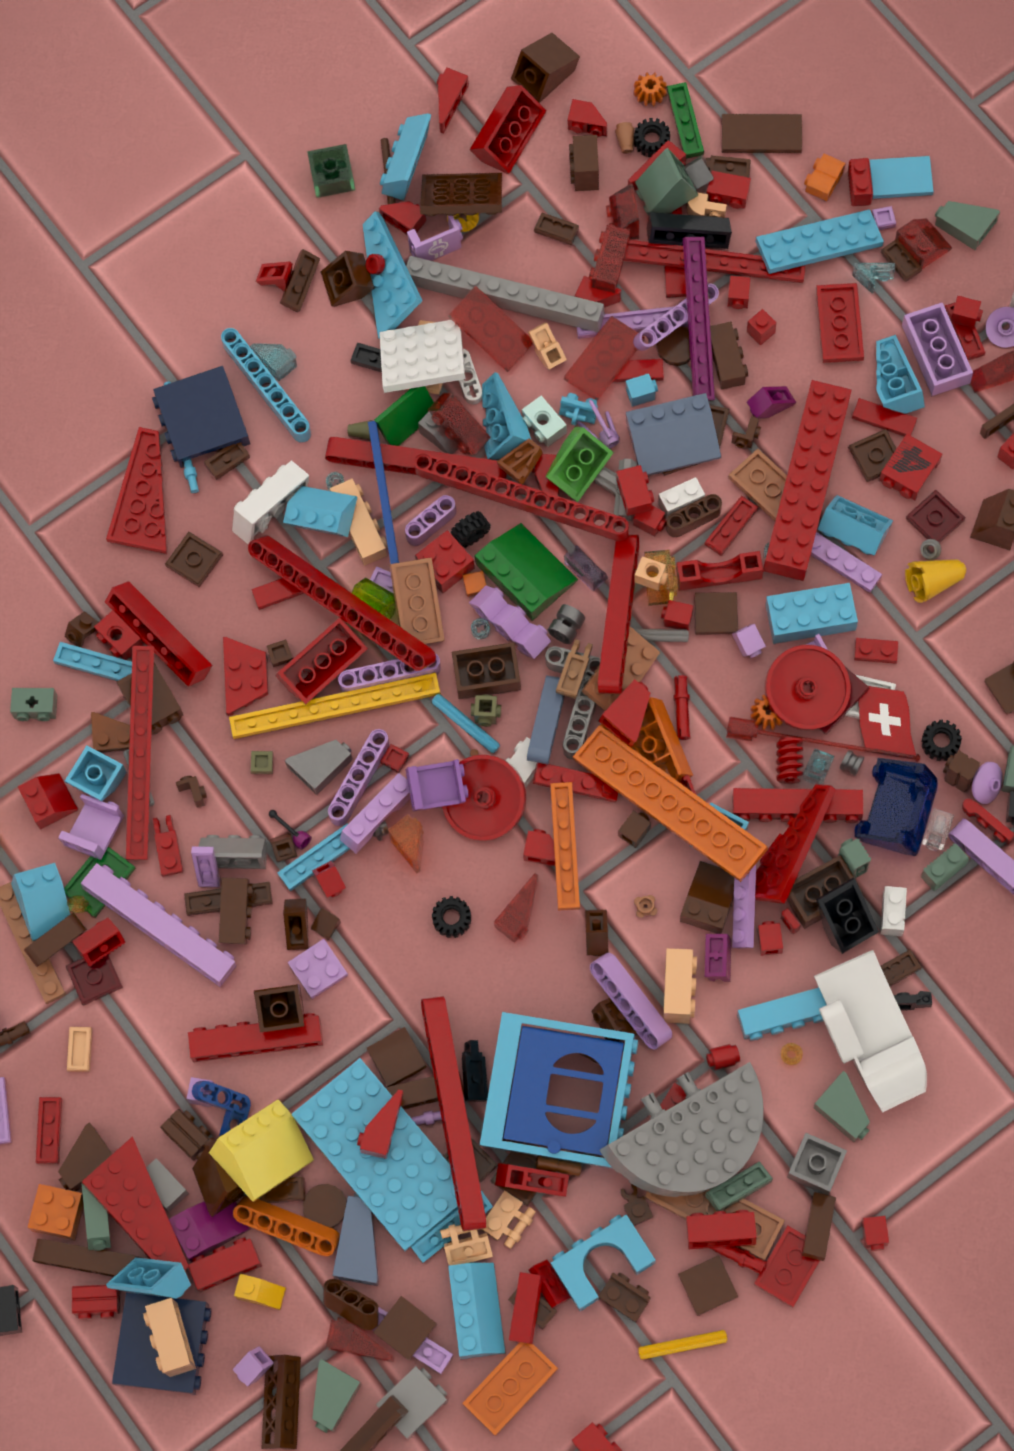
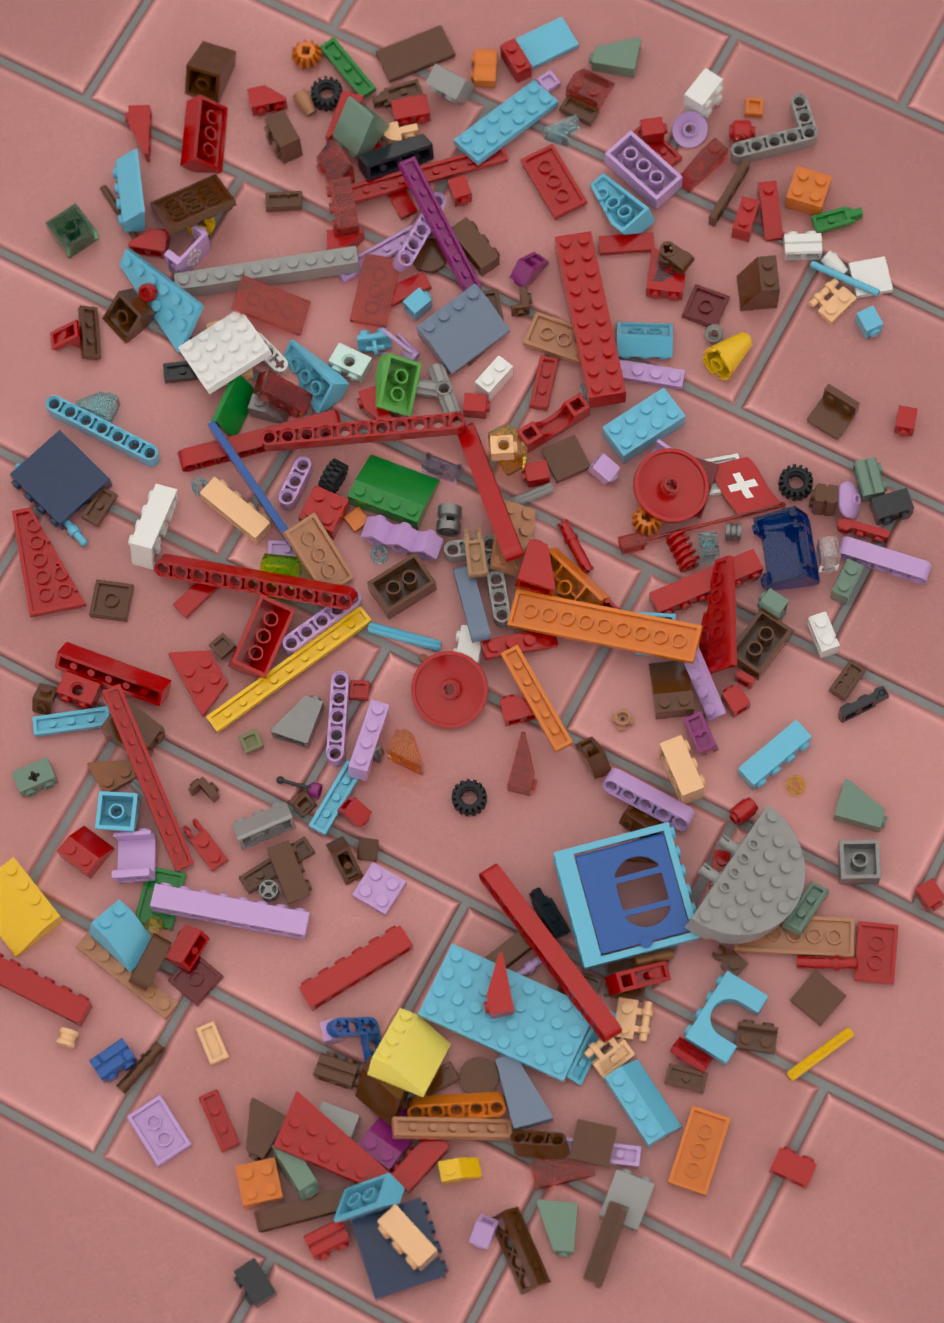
camera: 25 degrees left, 0 degrees up
lavender tile [191,846,220,887] -> none
reddish brown slope [254,984,304,1033] -> none
medium azure slope [283,486,357,537] -> none
olive cone [347,420,379,440] -> none
reddish brown slope [366,1027,427,1087] -> none
medium lavender panel [405,759,468,812] -> none
olive brick [471,694,501,727] -> none
dark orange wing [497,438,543,484] -> none
red tile [509,1272,543,1344] -> none
light nougat brick [528,322,567,369] -> none
red brick [616,465,654,516] -> none
reddish brown brick [618,810,651,848] -> none
reddish brown beam [666,494,722,537] -> none
flat silver panel [684,155,714,189] -> none
red brick [686,1210,757,1250] -> none
red brick [747,309,777,345] -> none
reddish brown tile [802,1192,836,1261] -> none
white beam [814,950,927,1113] -> none
black slope [816,877,879,954] -> none
reddish brown tile [848,429,897,482] -> none
red plate [854,638,898,664] -> none
none -> flat silver wheel [259,880,280,902]
none -> nougat plate [391,1117,512,1141]
none -> light grey brick [425,63,475,104]
none -> reddish brown piece [659,241,695,275]

